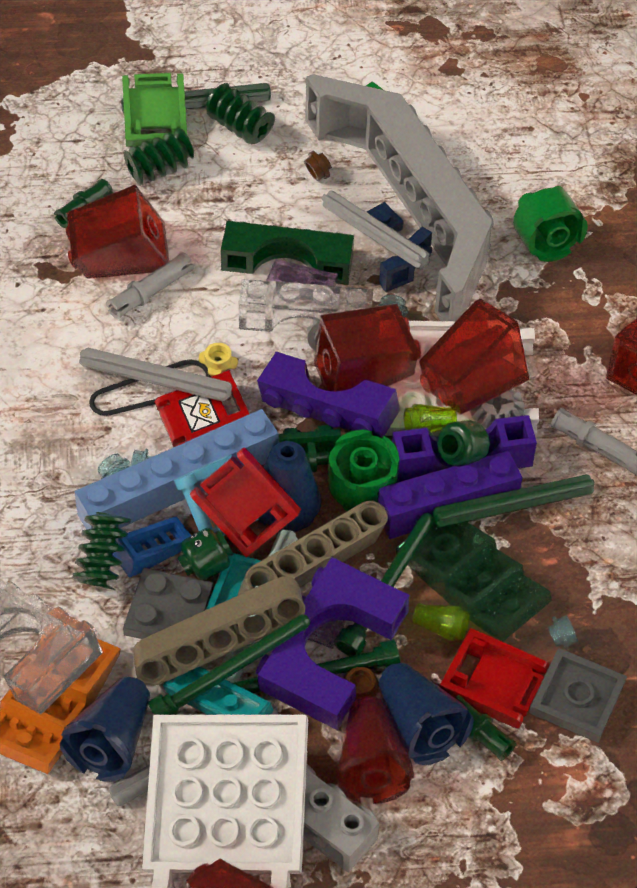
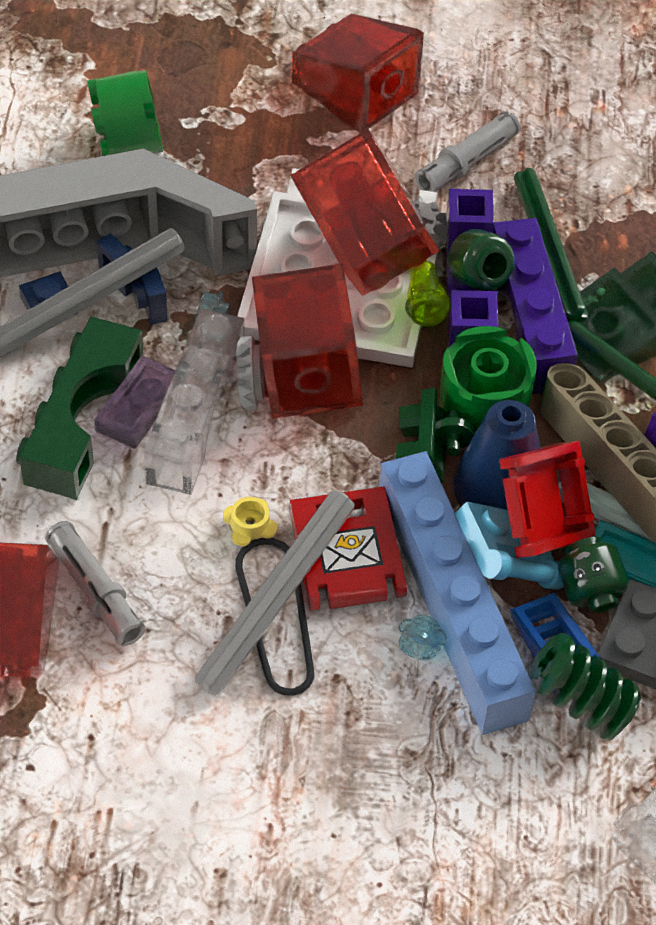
camera: 80 degrees left, 0 degrees up
clear light blue plate [98,453,130,479] -> none
dark purple arch [257,351,400,438] -> none

